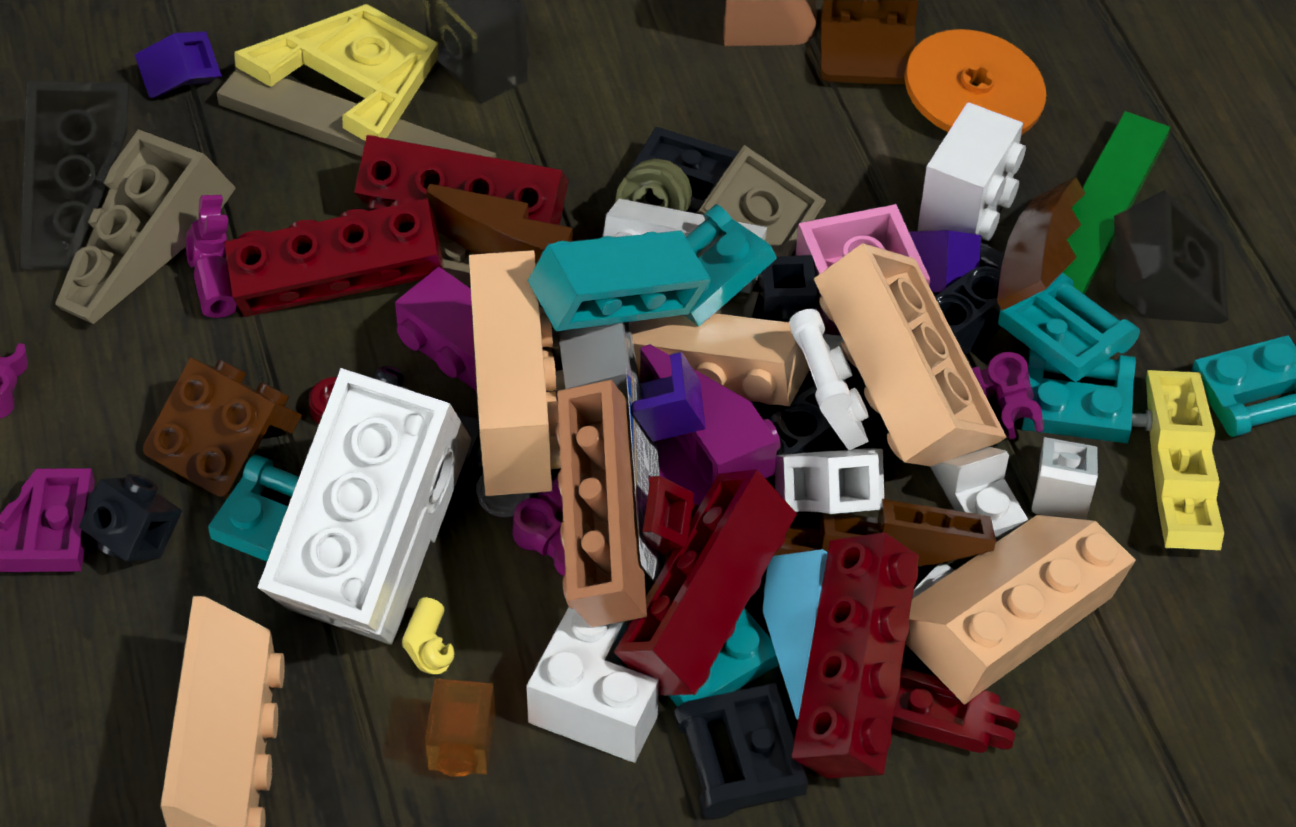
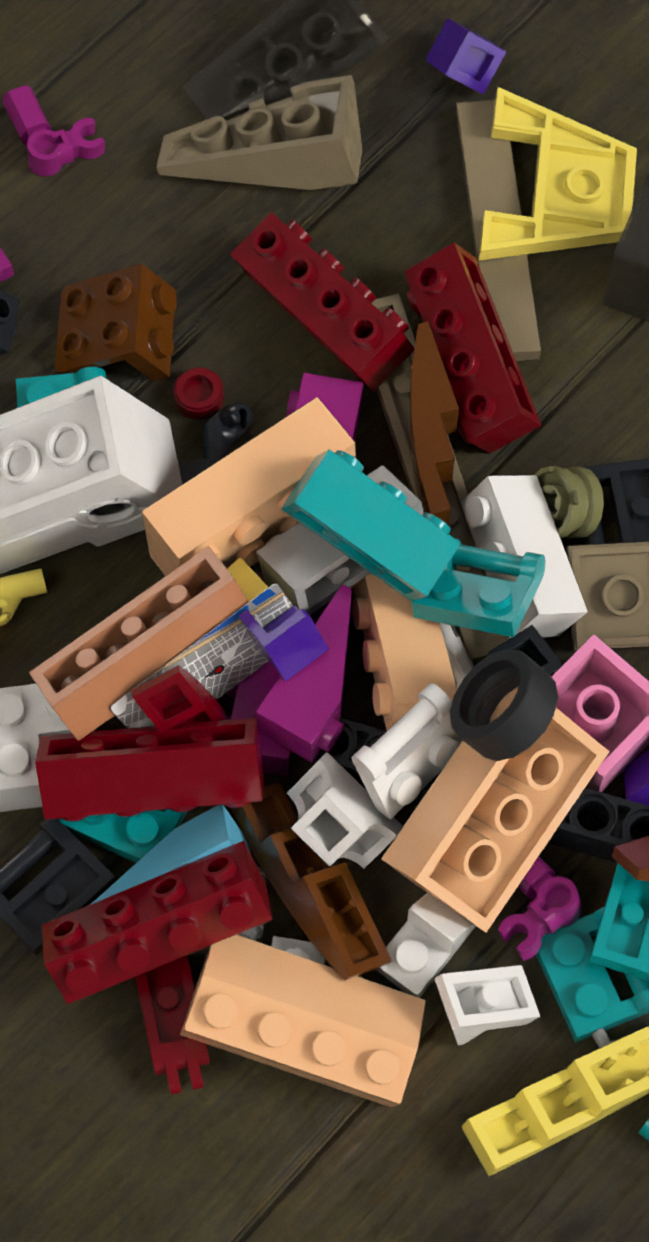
camera: 60 degrees right, 15 degrees up
magenta bar [186,195,237,318] -> none
none -> black tyre [450,649,558,761]

